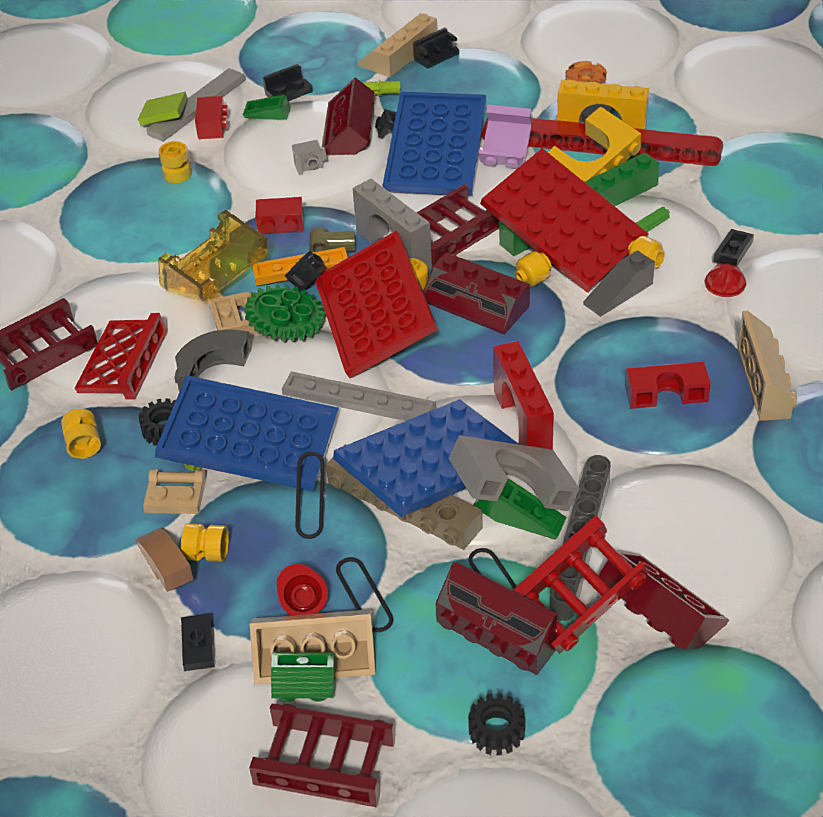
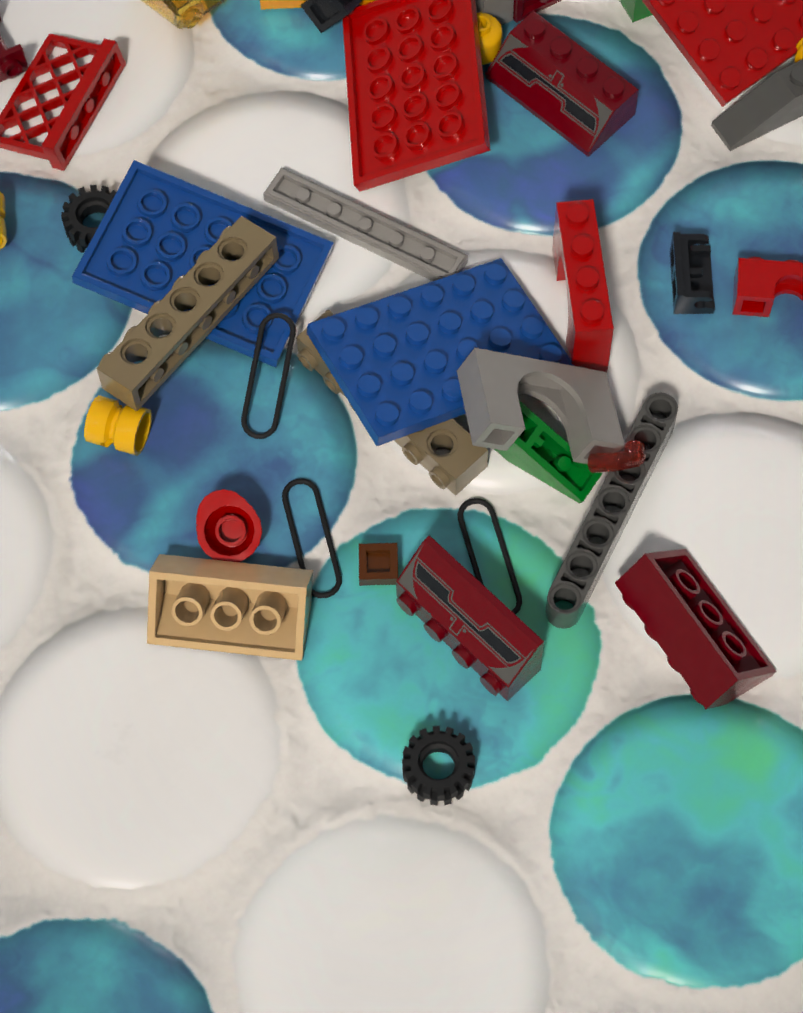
camera: 10 degrees right, 20 degrees up
medium nougat slope [135,528,193,592] -> none
tan plate [143,469,206,514] -> none
dark grey arch [174,329,252,392] -> none
black plate [181,613,214,671] -> none
tan plate [209,292,262,334] -> none
green gear [245,284,325,342] -> none
dark red fence [249,703,395,807] -> none
green brick [271,652,334,702] -> none
red fence [513,515,648,654] -> none
yellow head [515,251,552,287] -> none
none -> dark tan brick [96,216,279,411]
none -> reddish brown plate [359,543,398,586]
none -> clear red arm [588,440,646,473]
none -> black hinge [670,232,715,314]

